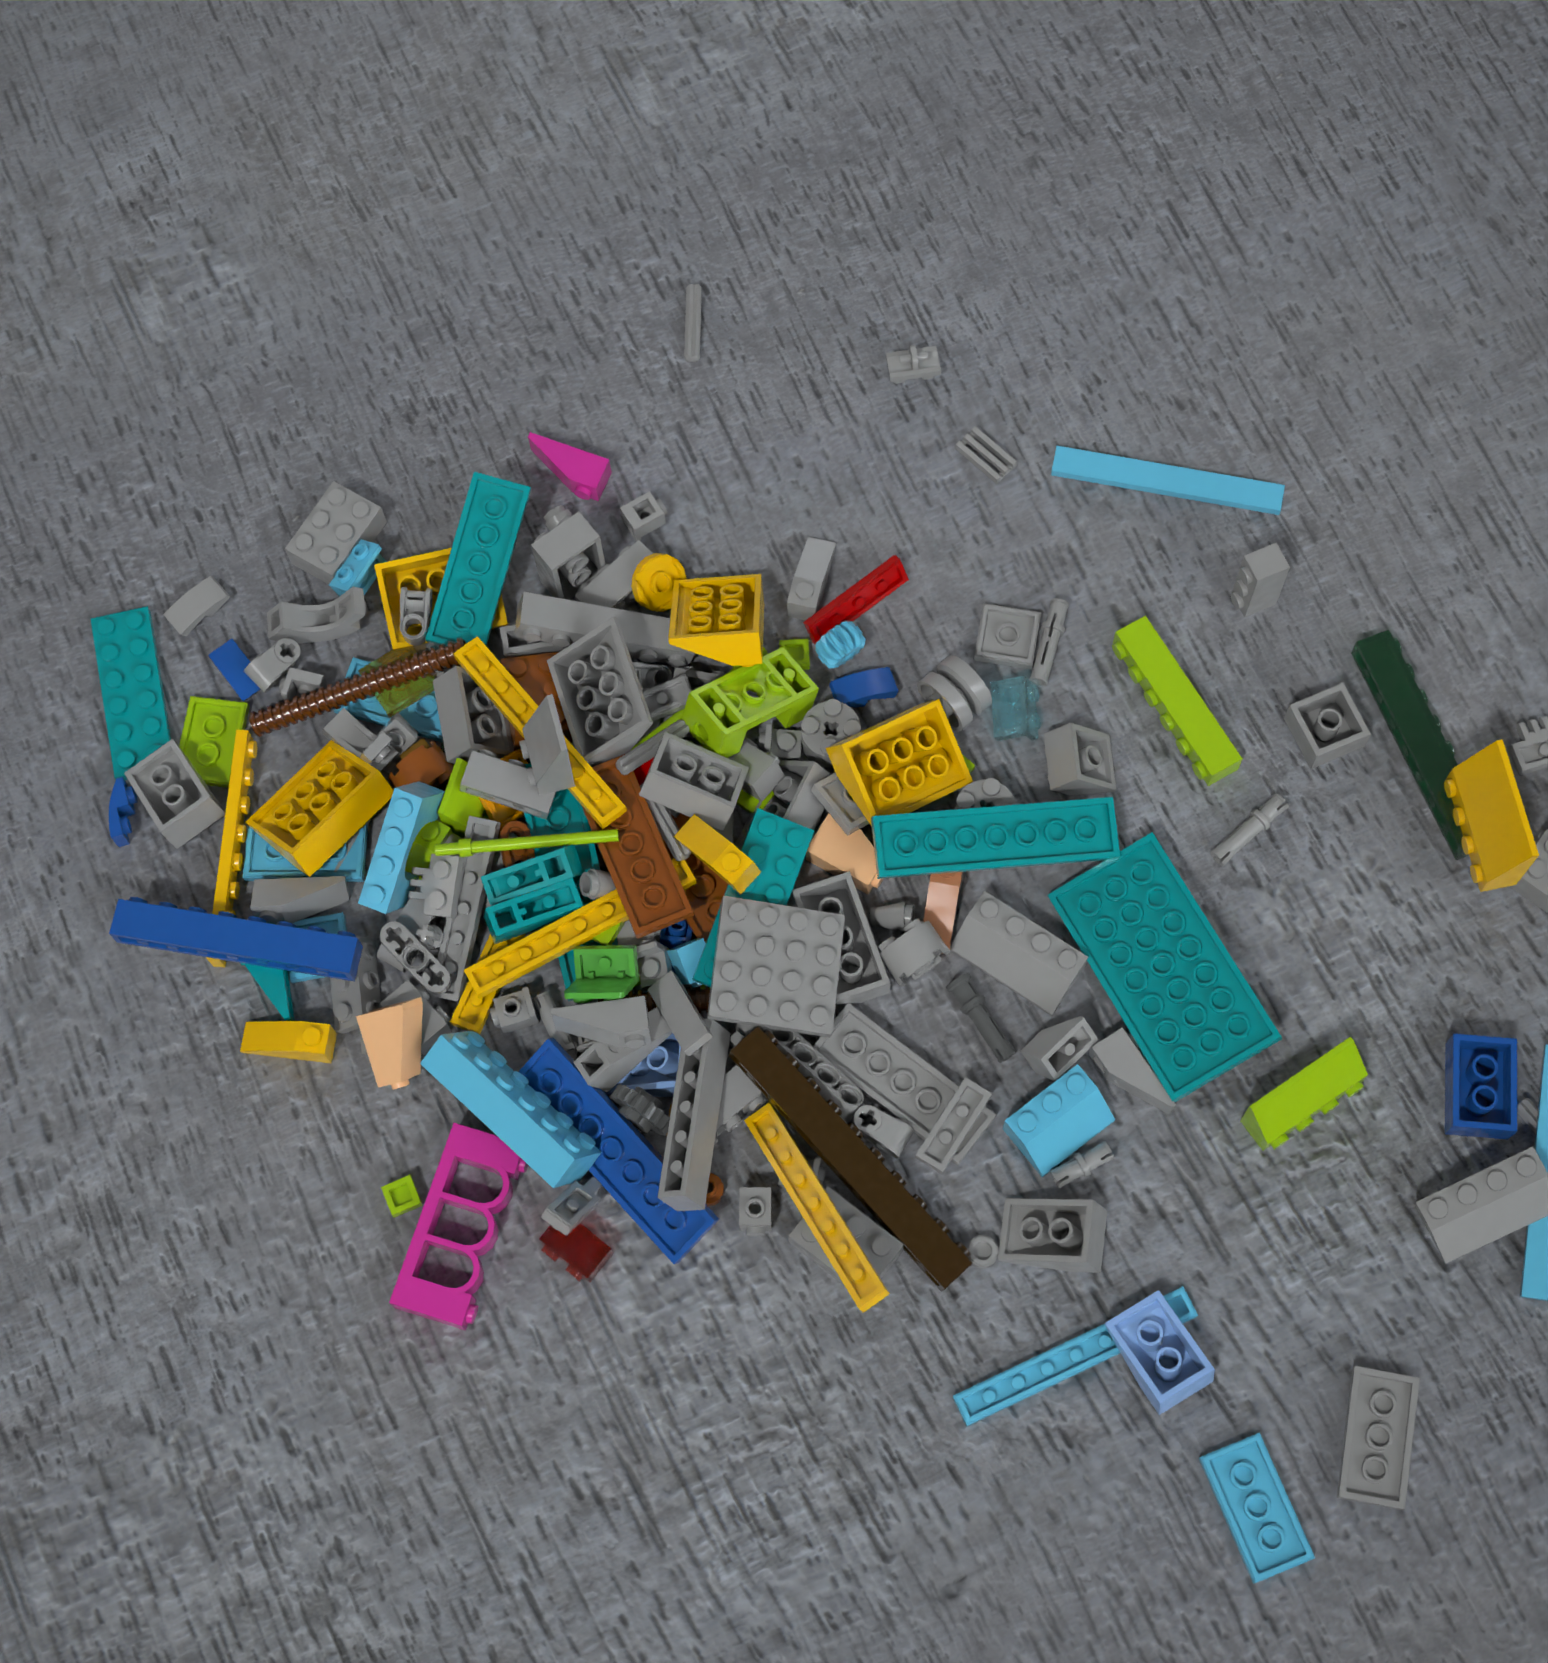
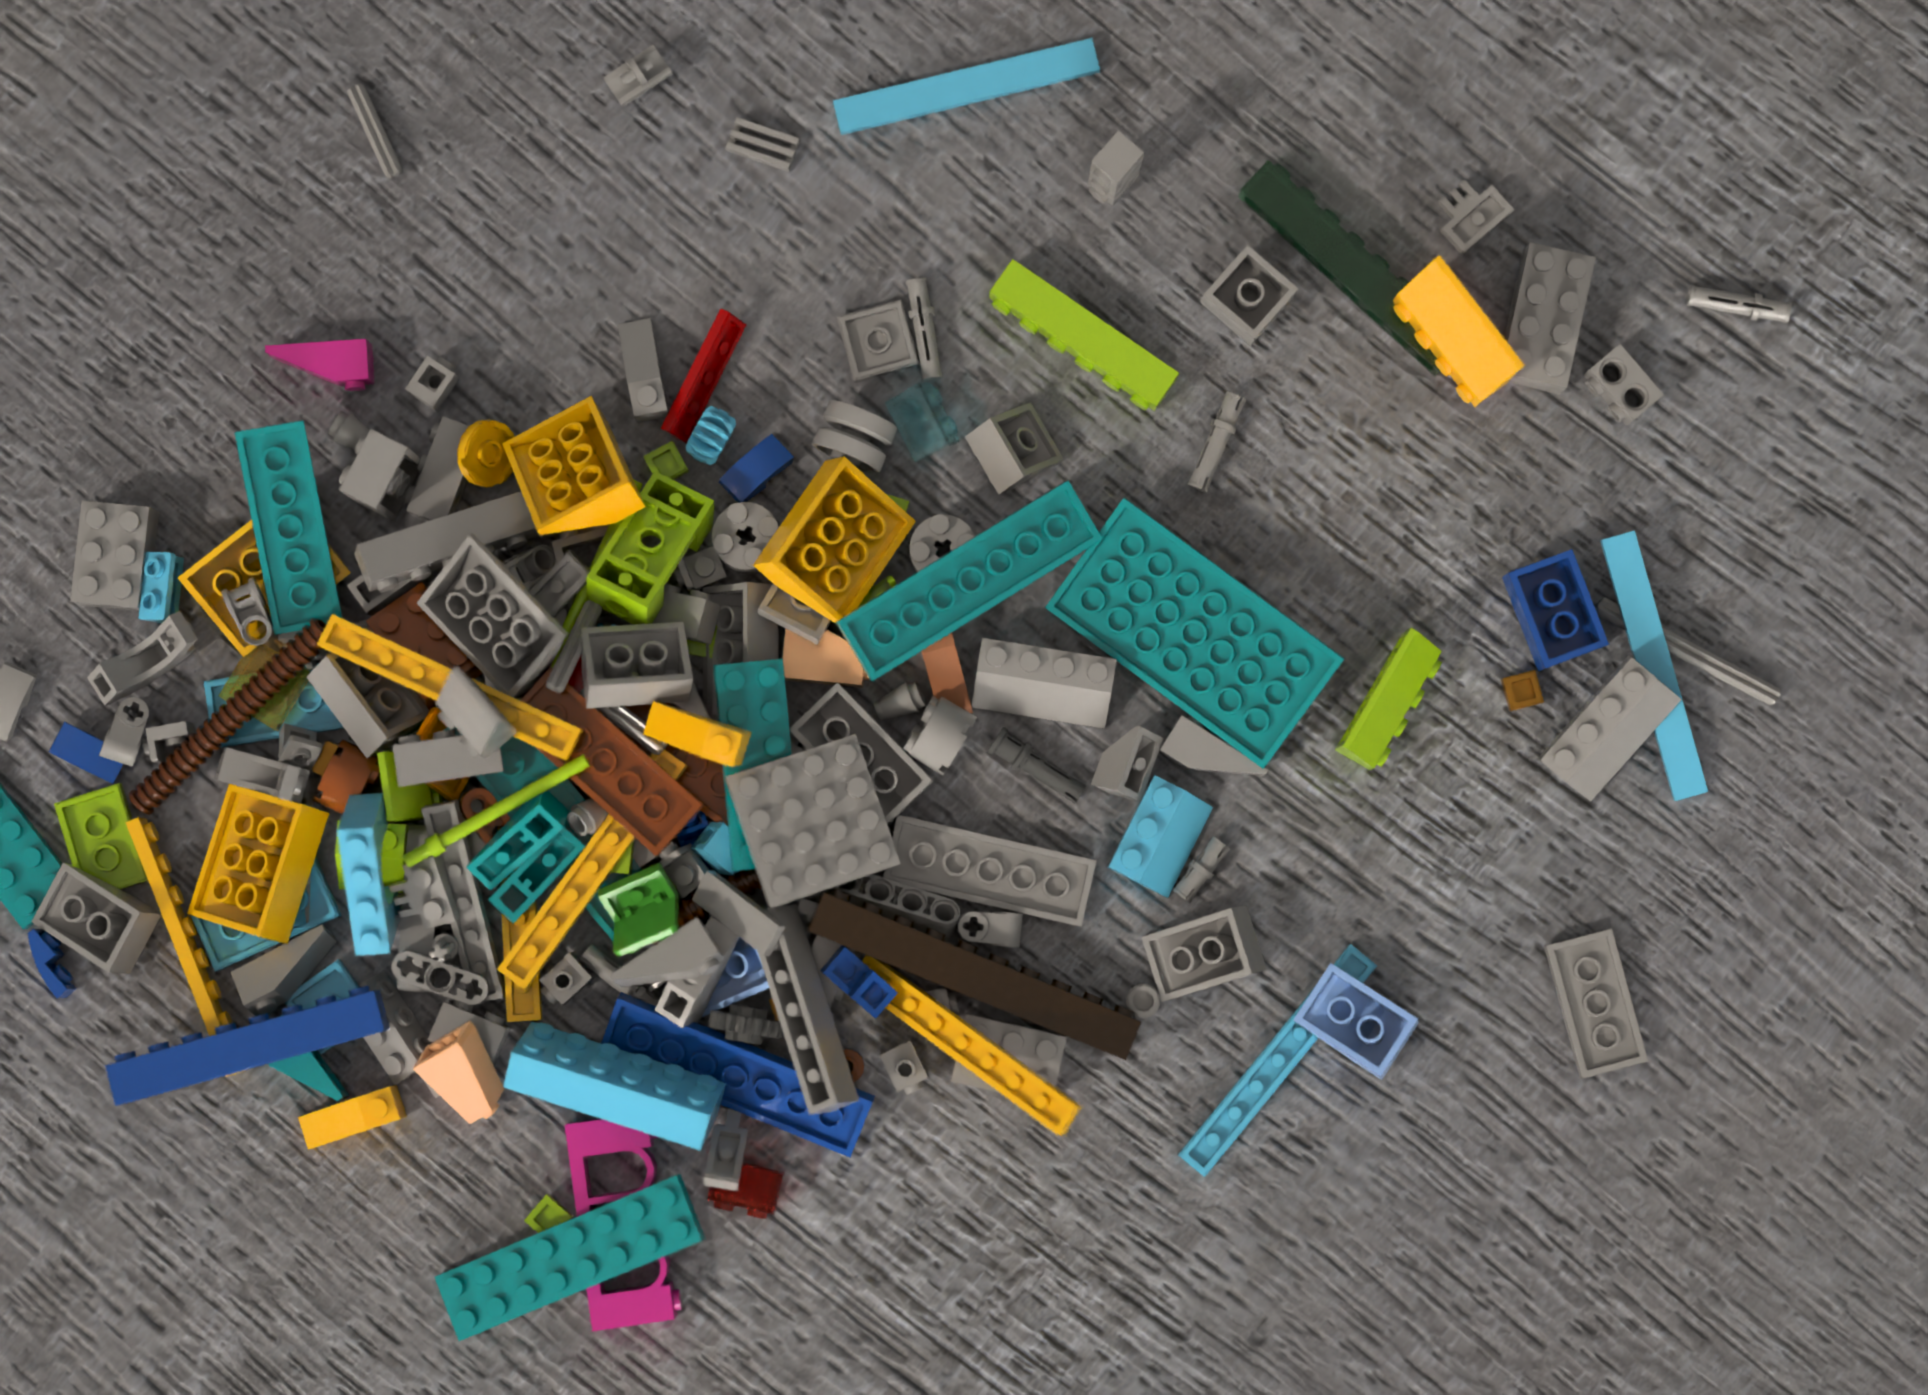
camera: 30 degrees left, 15 degrees up
light grey plate [915,1077,992,1174] -> none
medium azure tile [1199,1433,1315,1584] -> none
none -> teal plate [434,1174,706,1341]
none -> blue slope [820,945,898,1019]
none -> pearl gold tile [1501,670,1544,711]

